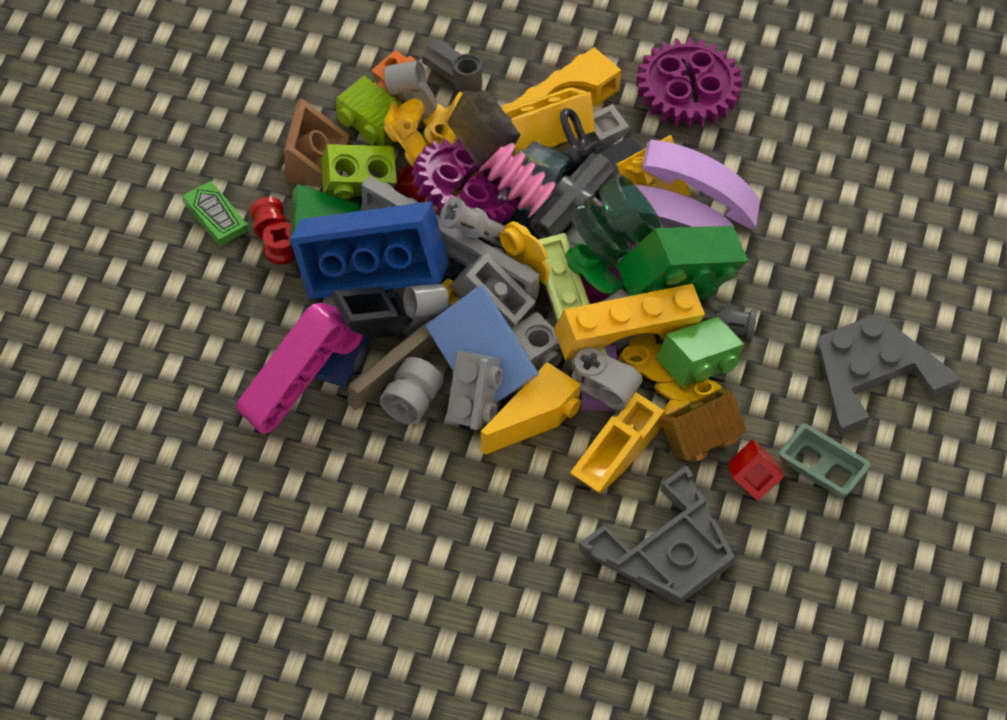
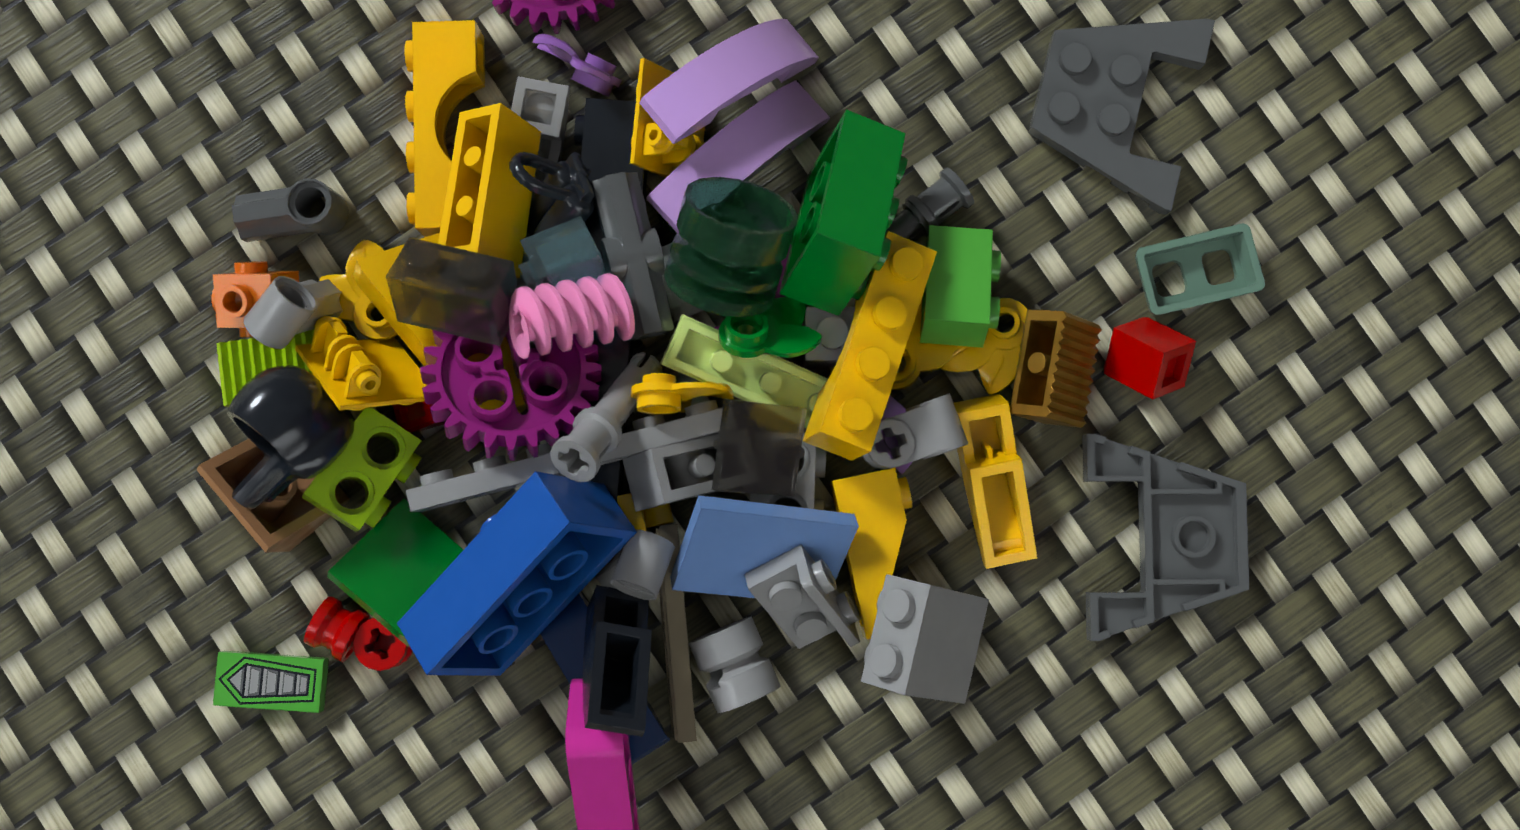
camera: 50 degrees left, 30 degrees up
none -> black piece [227,365,354,509]
none -> medium lavender plate [532,34,622,97]
none -> clear smoke piece [711,398,807,497]
none -> light grey brick [861,574,989,704]

